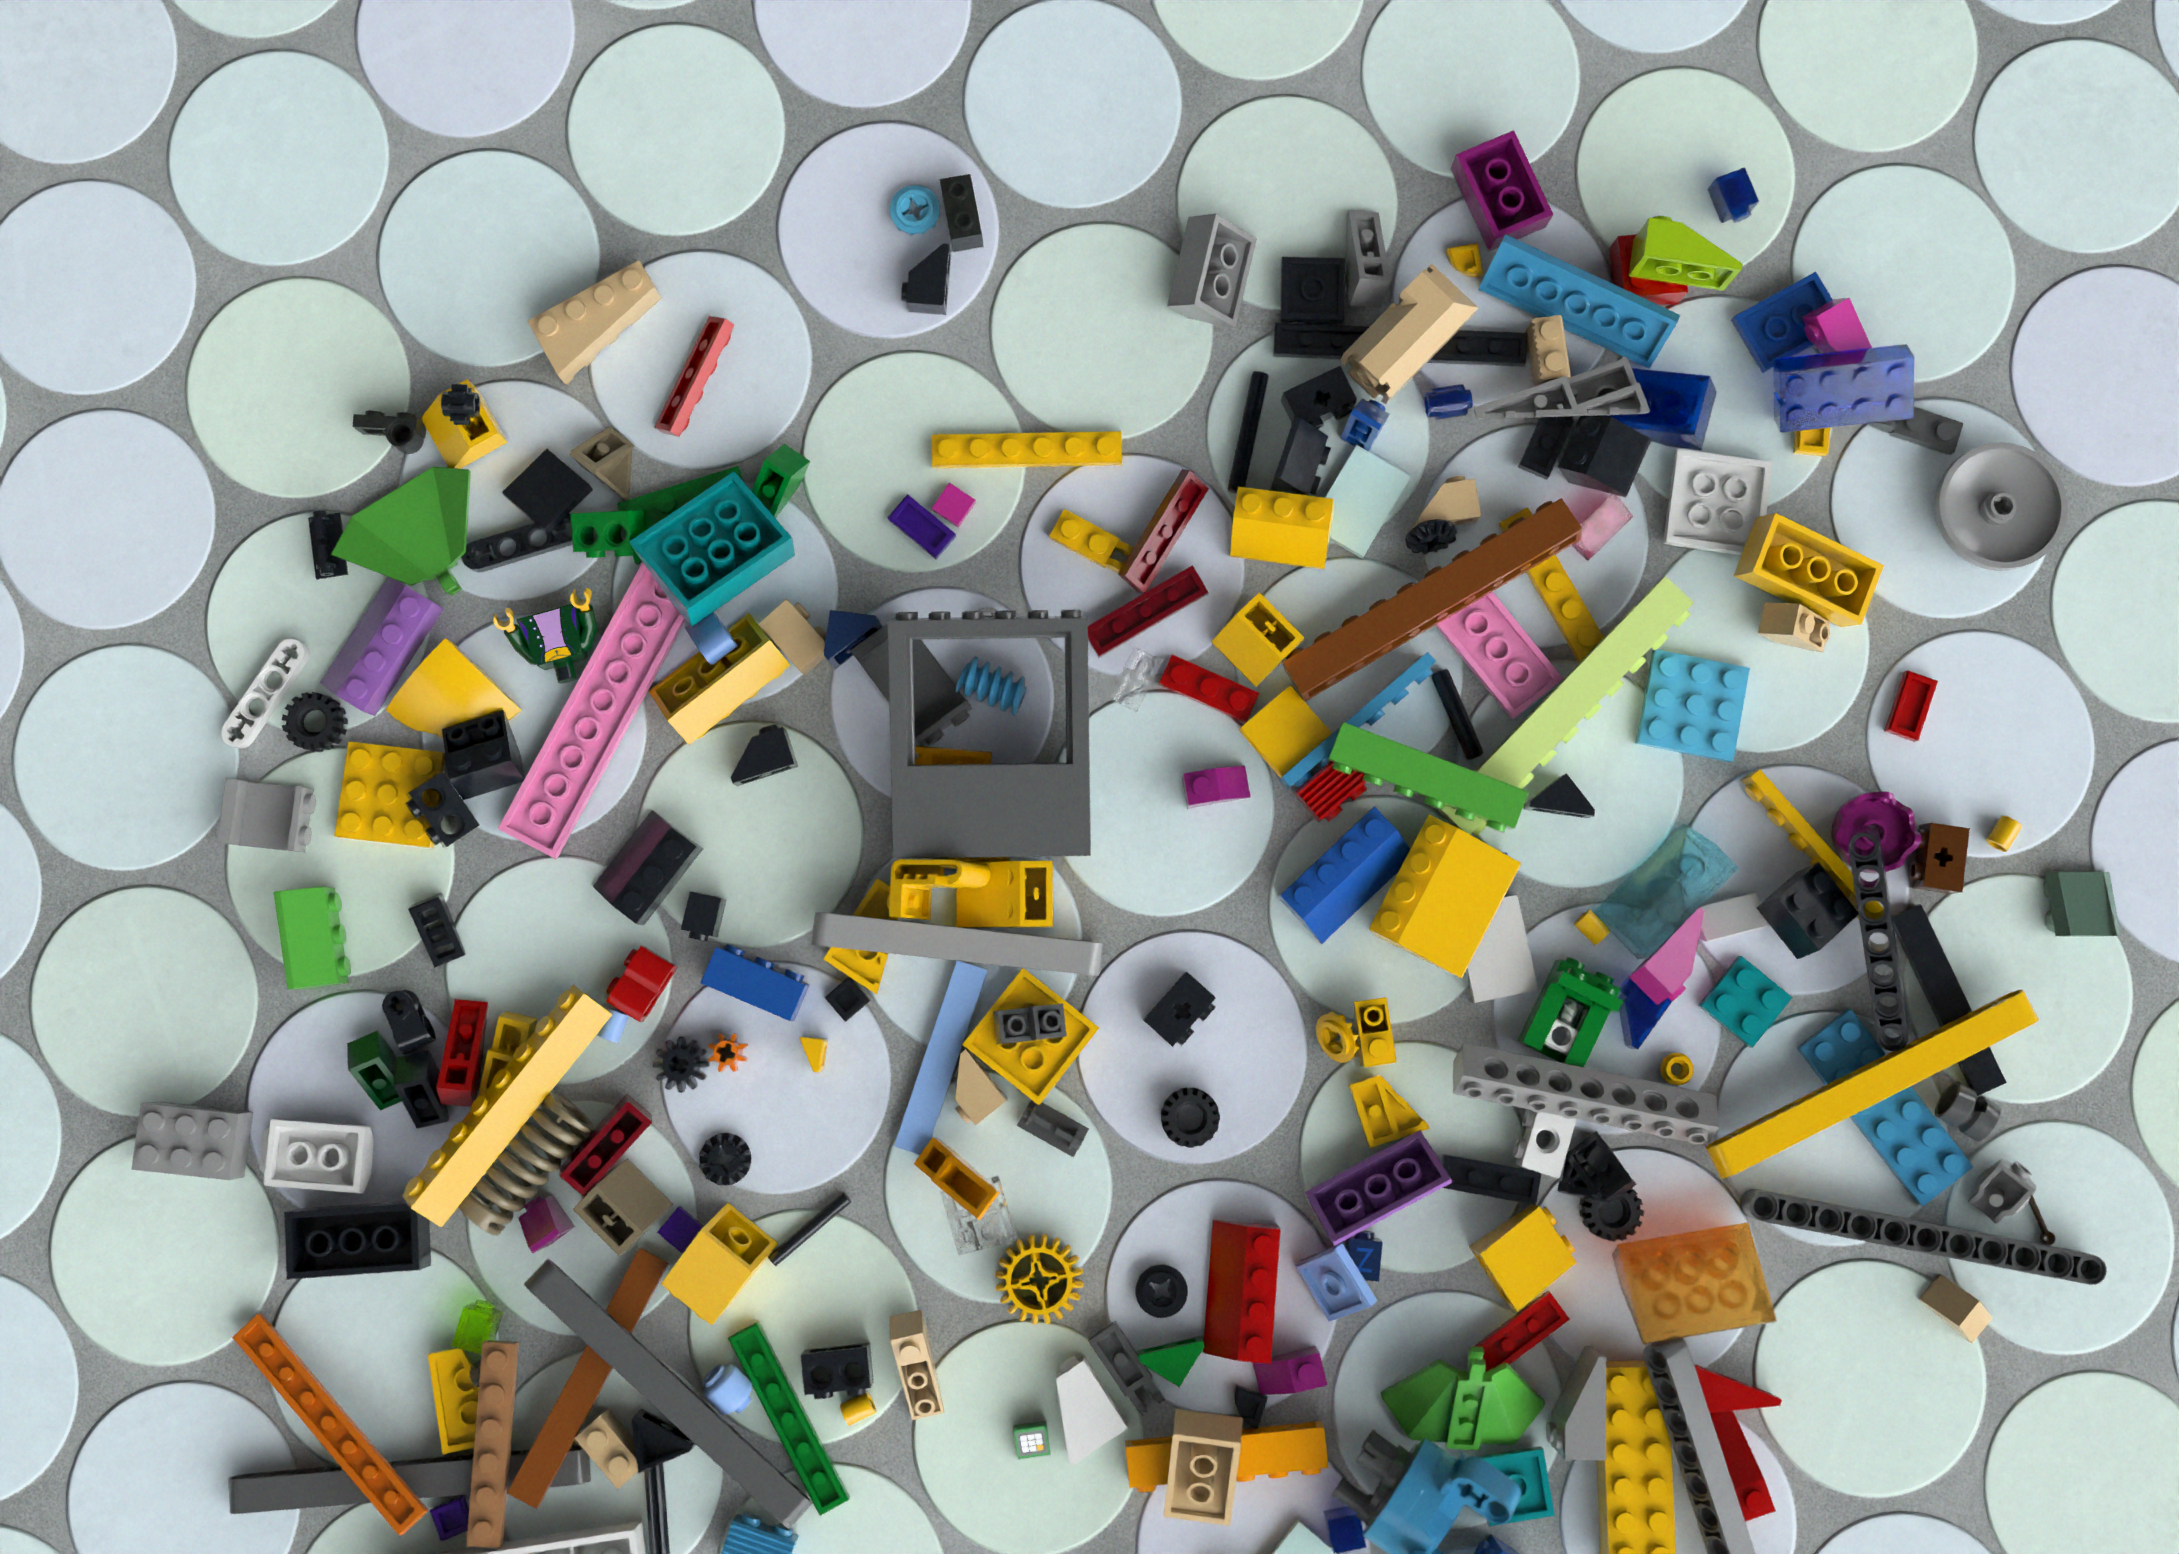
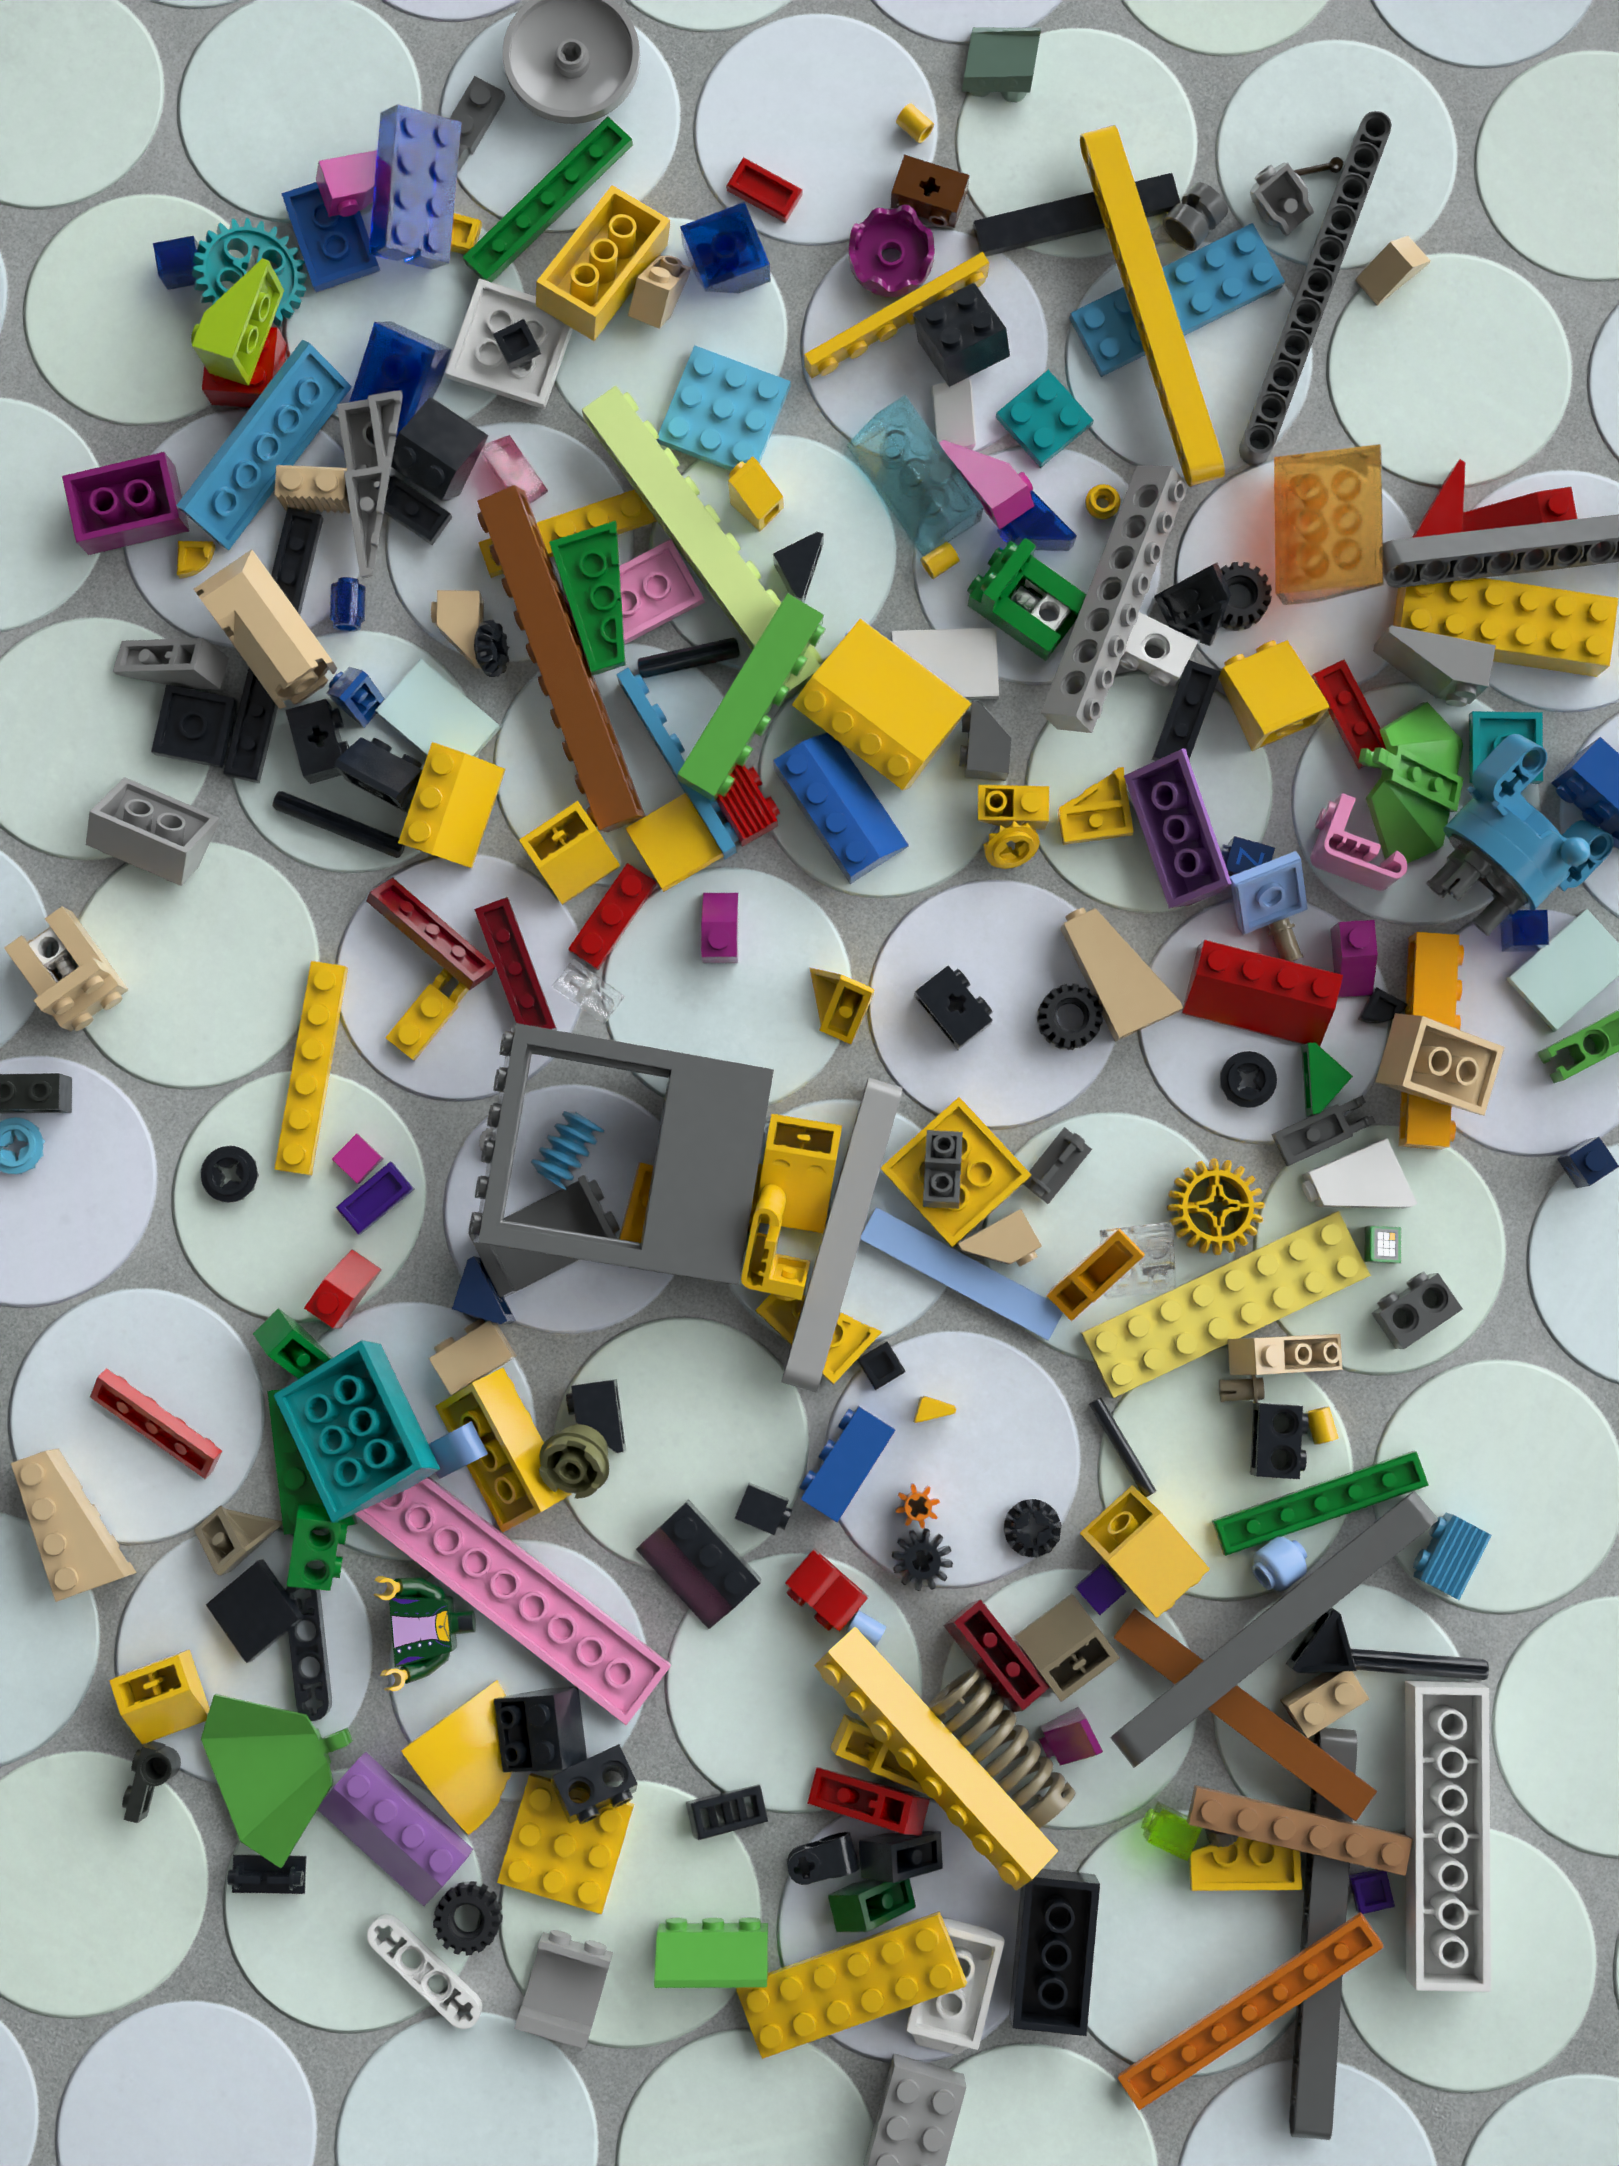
camera: 80 degrees left, 0 degrees up
black gear [441,384,480,425] -> none
black slope [901,244,951,315] -> none
black beam [1848,825,1909,1051] -> none
none -> tan brick [4,906,128,1031]
none -> teal gear [192,218,307,327]
none -> black gear [201,1146,259,1203]
none -> slope [304,1249,382,1329]
none -> green plate [462,116,633,282]
none -> black tile [493,319,541,369]
none -> olive cone [539,1424,609,1499]
none -> green wing [549,521,626,676]
none -> clear blue slope [680,202,771,294]
none -> yellow slope [728,456,784,532]
none -> yellow plate [736,1911,967,2059]
none -> yellow slope [809,967,874,1045]
none -> dark grey slope [959,701,1011,781]
none -> tan slope [1060,907,1183,1042]
none -> light yellow plate [1081,1211,1371,1398]
none -> dark tan pin [1219,1375,1265,1403]
none -> dark tan pin [1268,918,1303,962]
none -> bright pink piece [1310,793,1407,891]
none -> dark grey brick [1371,1272,1463,1349]

